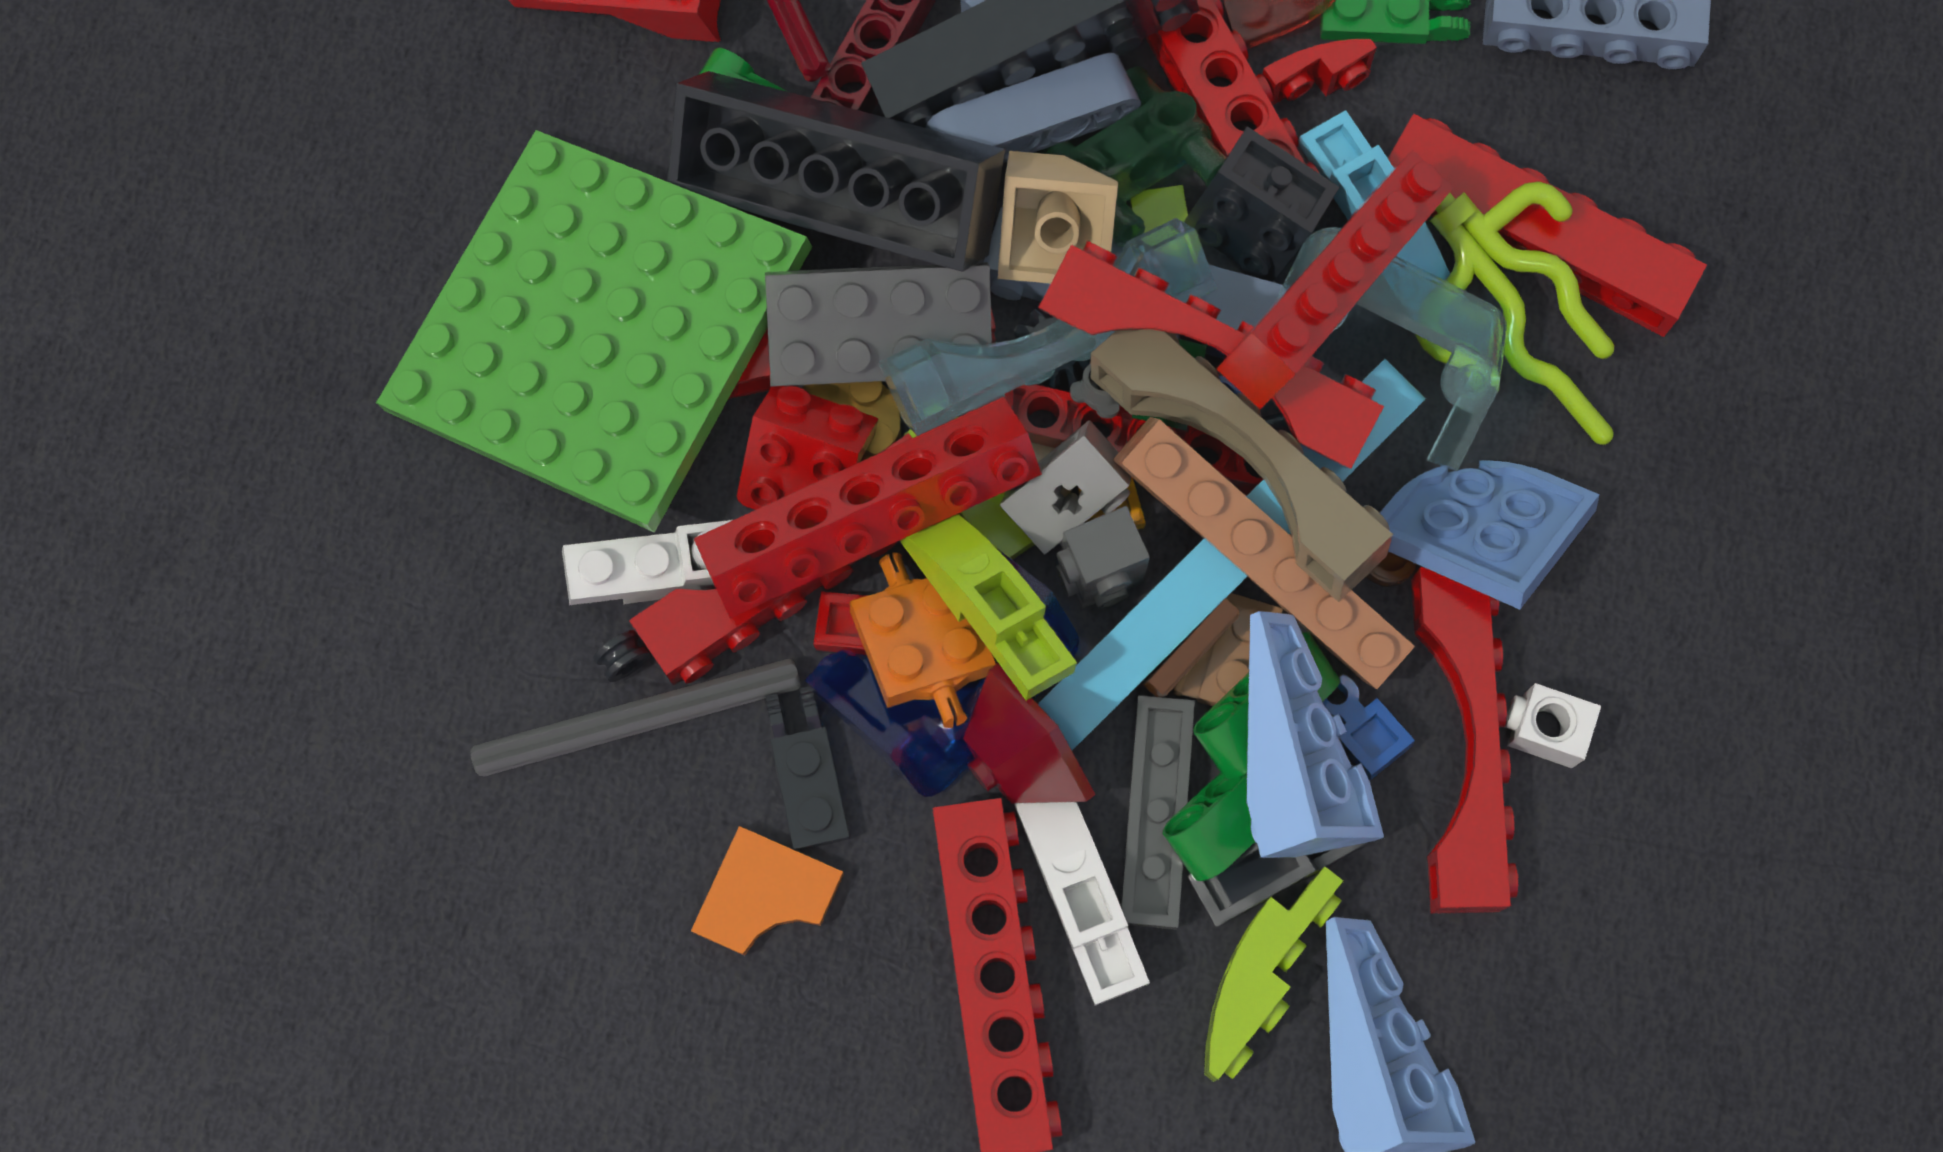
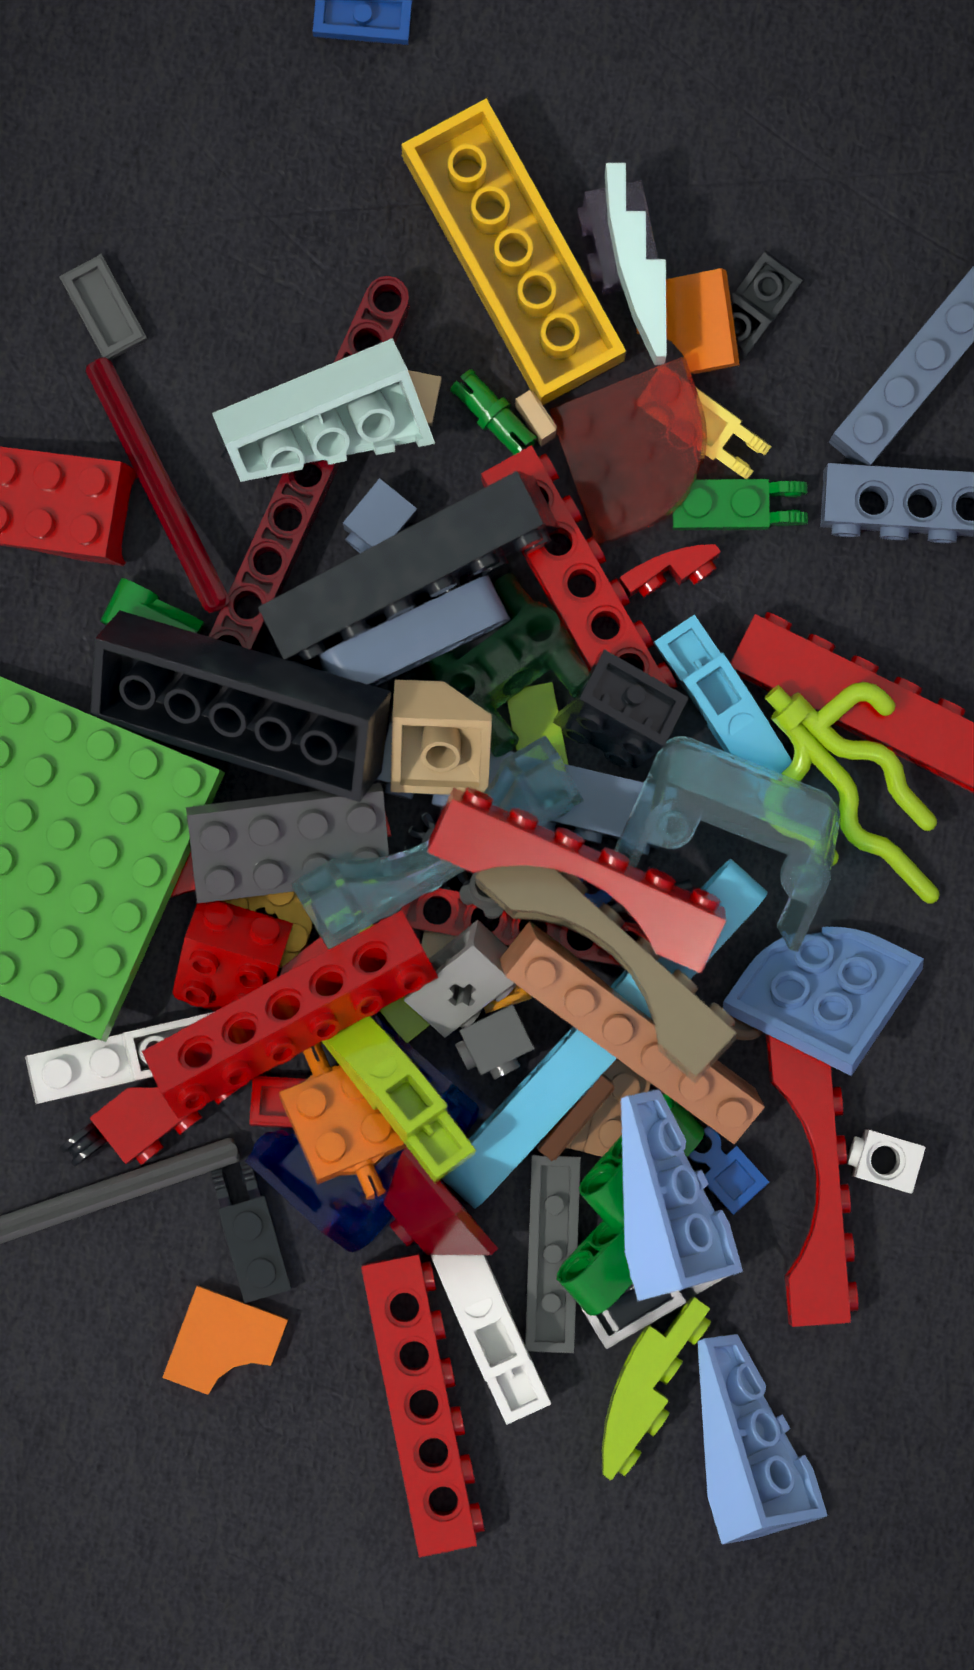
camera: 10 degrees left, 10 degrees up
red arch [1217,150,1454,409] -> none

